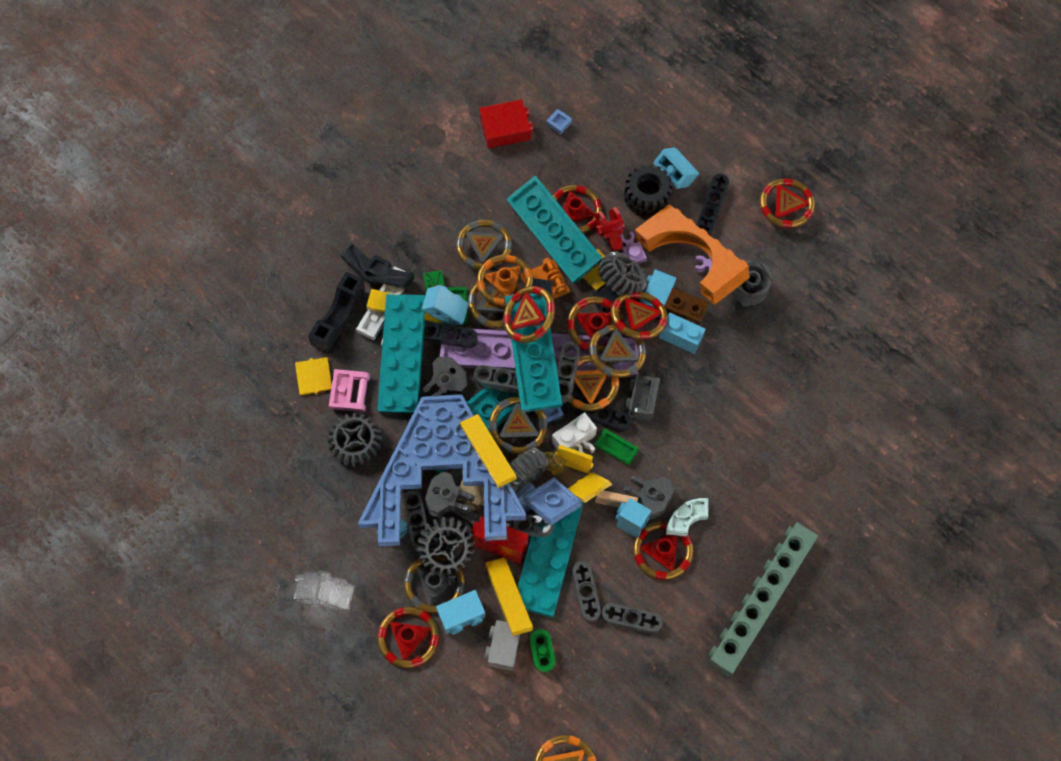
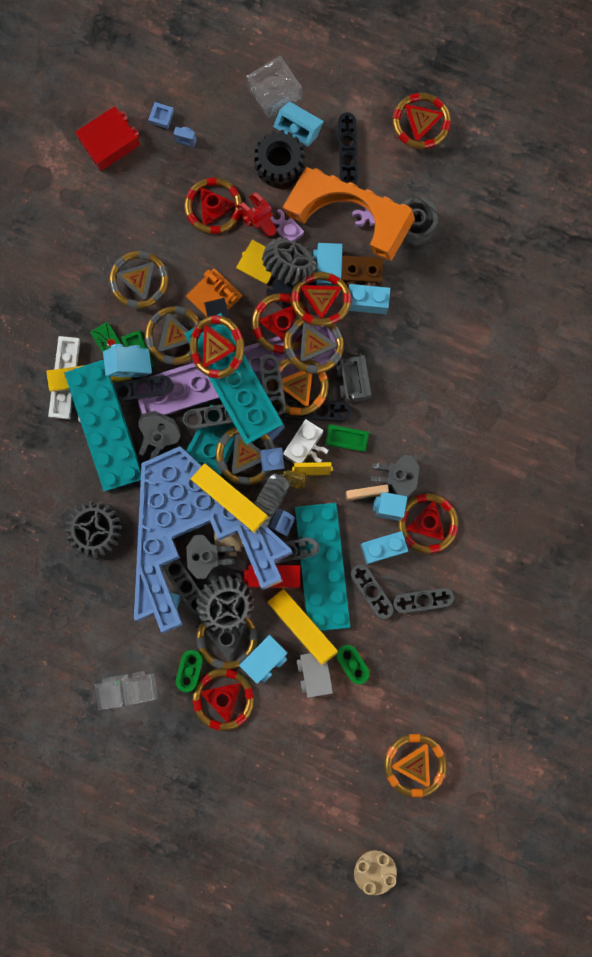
camera: 20 degrees left, 15 degrees up
yellow piece [295,357,332,396] -> none
black arch [308,272,365,353] -> none
bright pink plate [329,369,370,413] -> none
black plate [340,242,415,289] -> none
orange piece [477,255,534,307] -> none
teal plate [506,175,603,284] -> none
medium blue plate [523,478,582,526] -> none
yellow piece [567,472,612,503] -> none
light aqua tile [666,498,708,536] -> none
sand green brick [708,522,818,678] -> none
none -> medium blue plate [173,127,197,147]
none -> green plate [176,650,203,692]
none -> clear brick [246,55,302,119]
none -> medium blue plate [260,448,285,471]
none -> medium azure brick [360,531,408,565]

